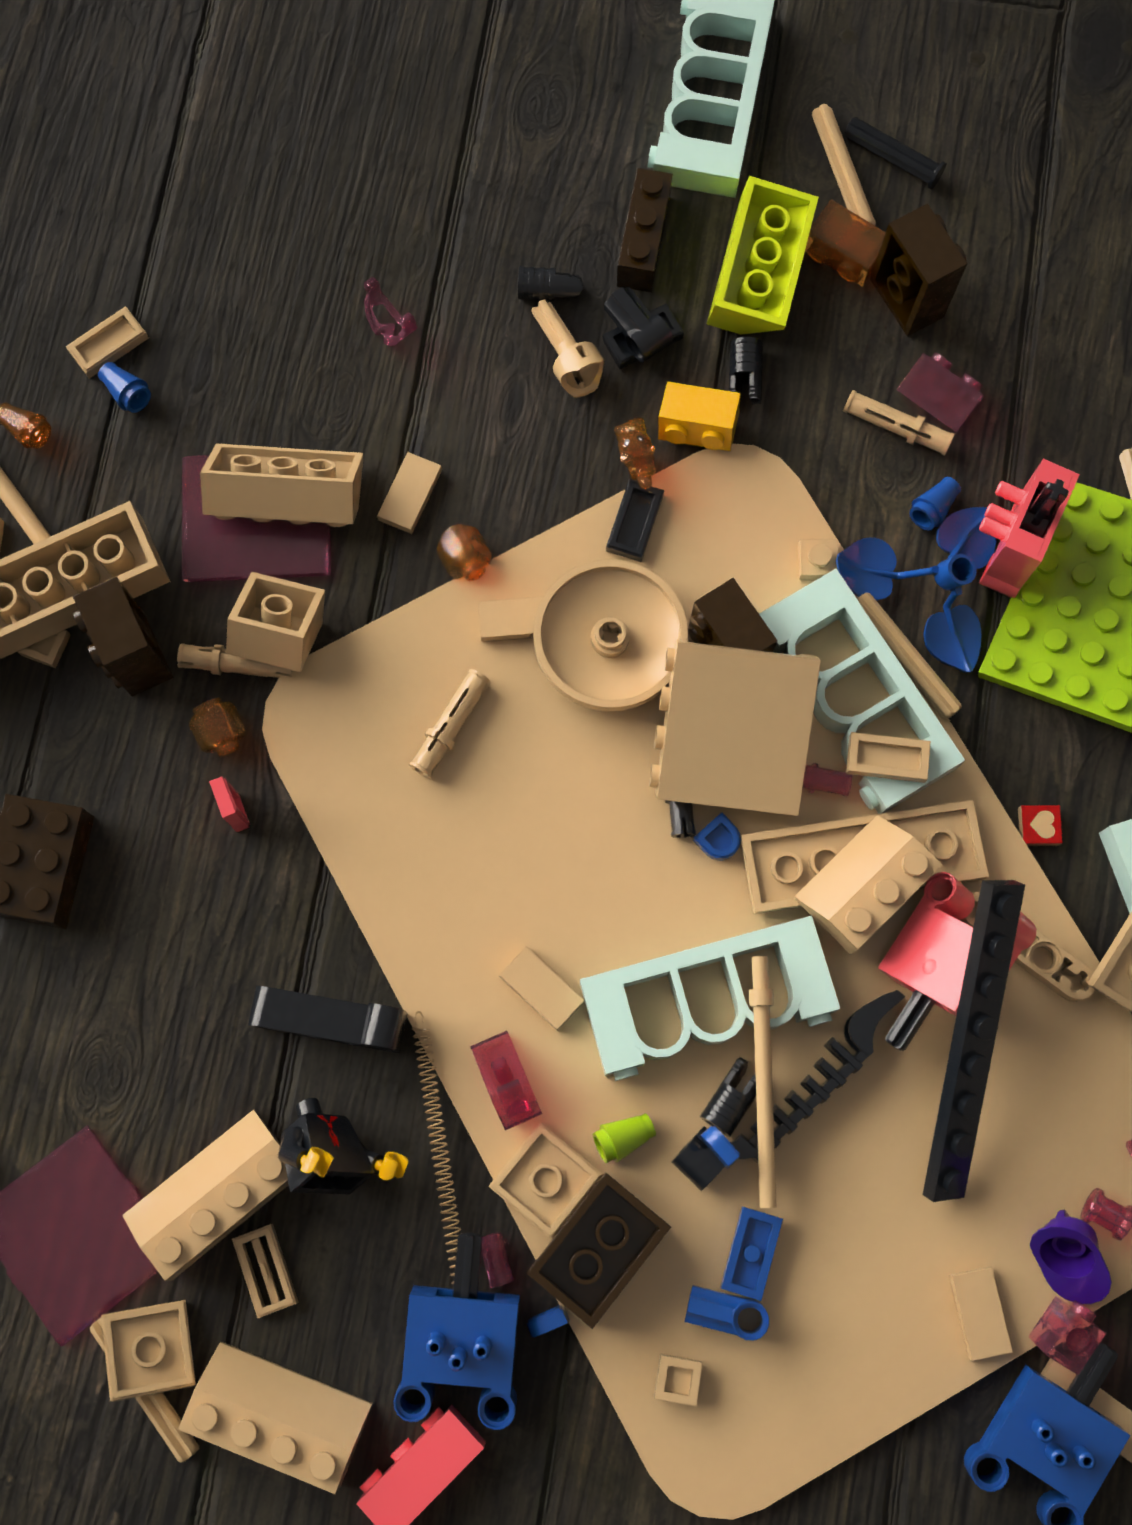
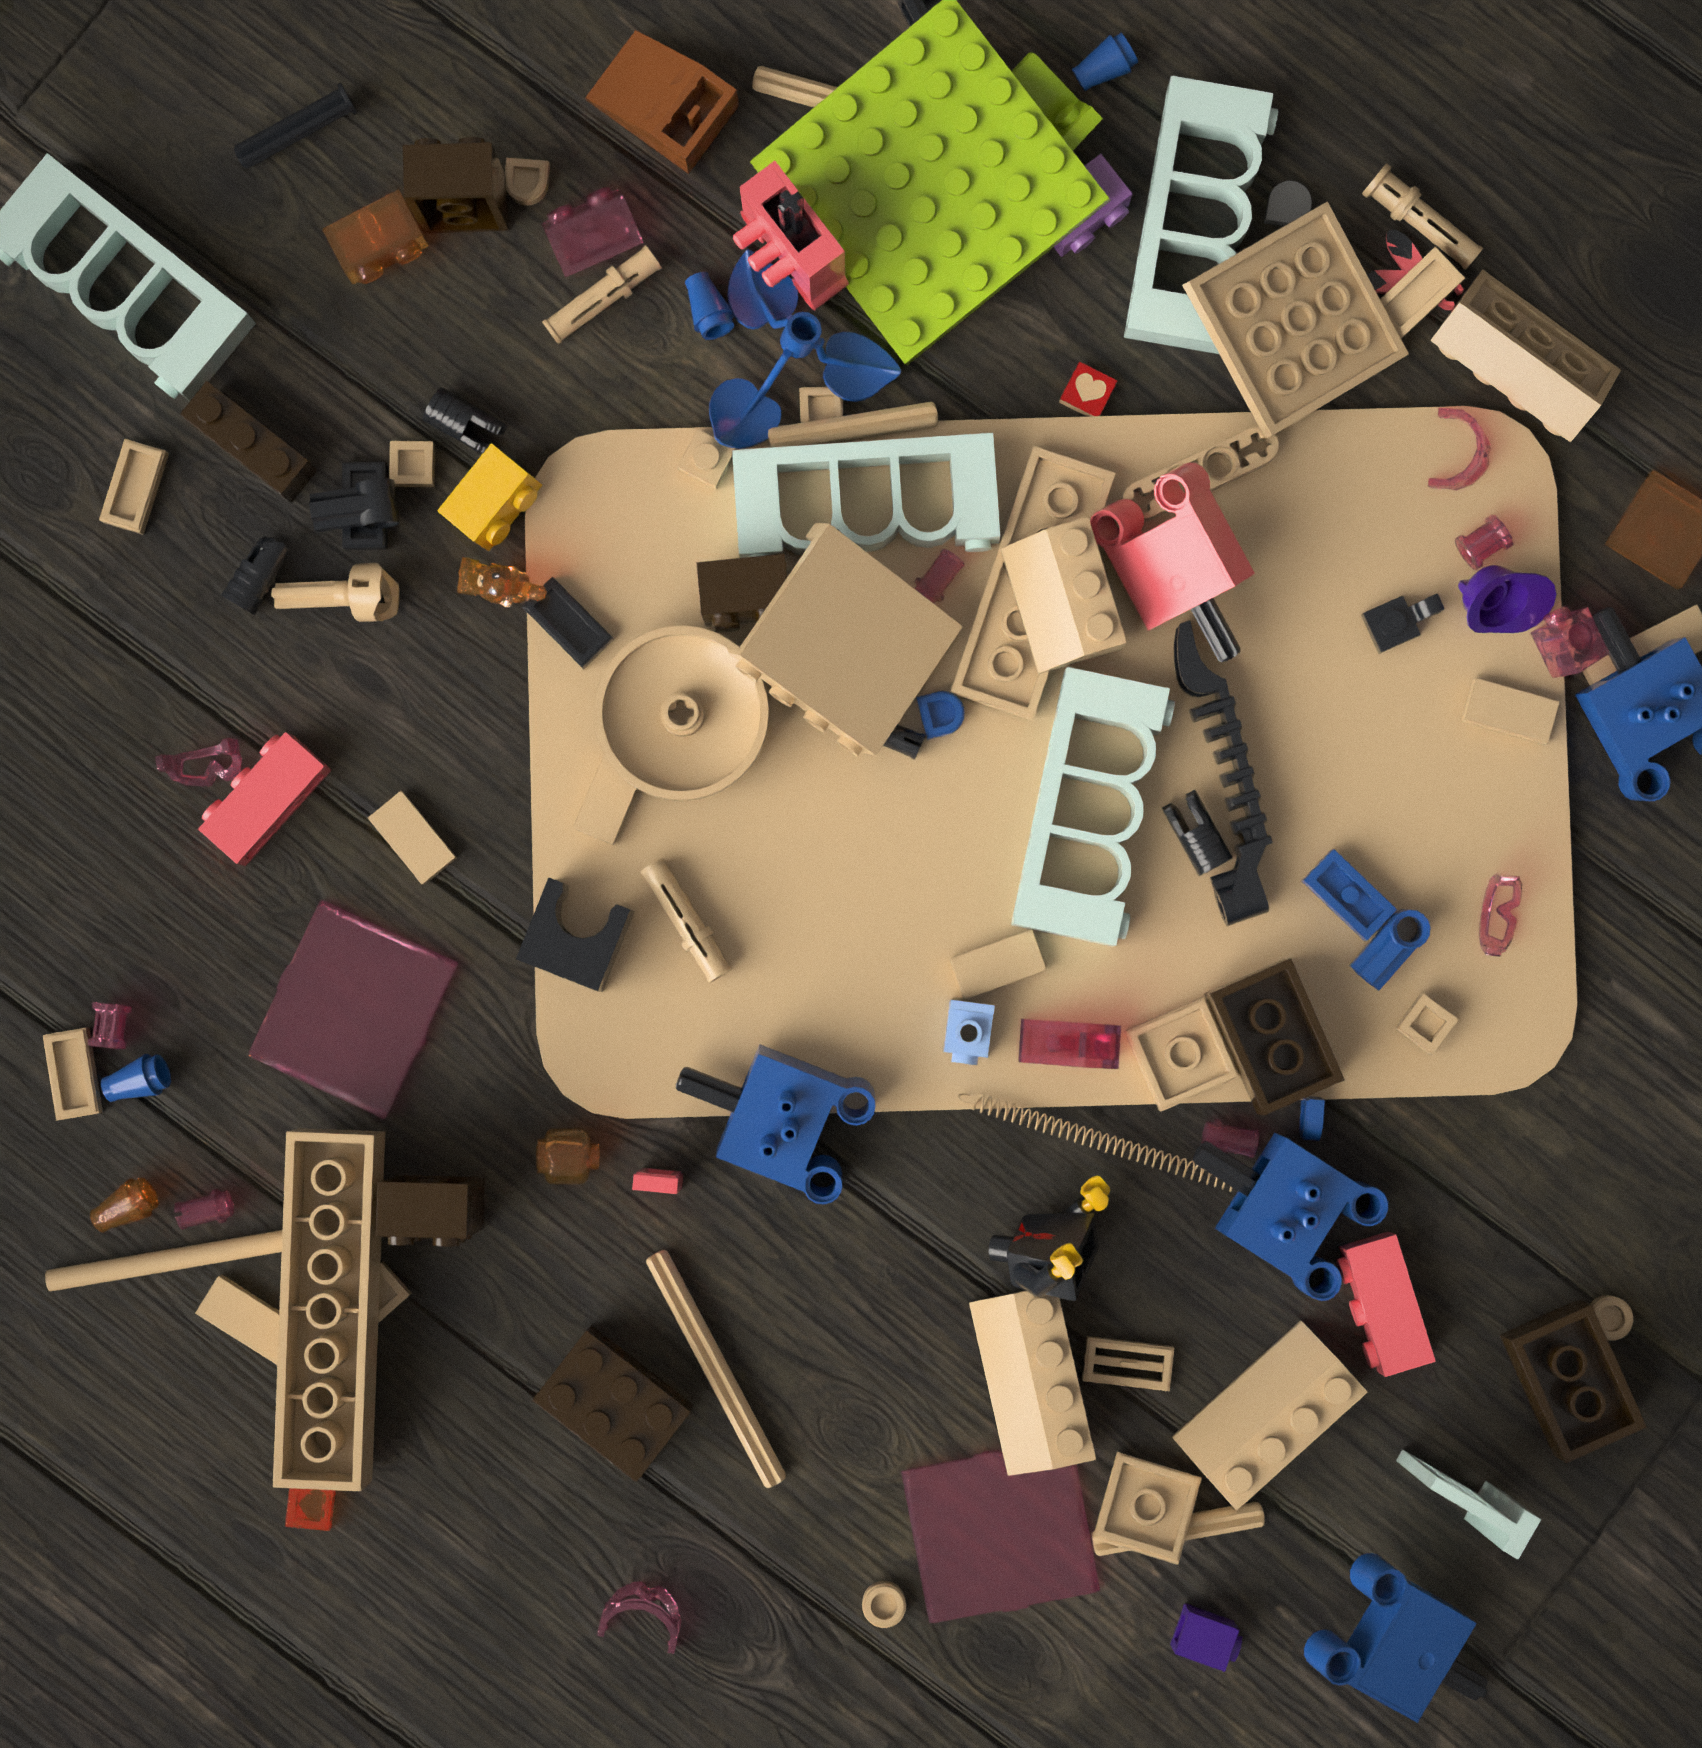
camera: 60 degrees left, 10 degrees up
tan pin [177,643,292,678] -> none
tan slope [200,444,363,527] -> none
tan brick [226,572,325,672] -> none
black beam [248,986,408,1053] -> none
clear orange head [437,524,492,581] -> none
lime cone [592,1113,656,1163] -> none
blue tile [700,1126,740,1169] -> none
neon yellow slope [707,176,819,335] -> none
tan bar [749,956,777,1208] -> none
tan axle [812,104,876,234] -> none
tan tile [846,732,931,783] -> none
black plate [922,880,1025,1202] -> none
none -> clear pink bush [87,1002,132,1049]
none -> tan tile [99,439,169,535]
none -> clear pink pin [174,1189,234,1230]
none -> coral brick [198,732,332,866]
none -> tan tile [389,441,435,487]
none -> tan tile [505,158,550,205]
none -> black piece [516,877,635,992]
none -> dark orange slope [585,30,739,174]
none -> tan axle [646,1250,786,1488]
none -> blue piece [676,1044,876,1205]
none -> tan tile [799,387,843,423]
none -> light blue brick [943,1000,995,1065]
none -> dark purple brick [1170,1603,1242,1672]
none -> black plate [1361,593,1445,654]
none -> clear pink helmet [1479,873,1523,957]

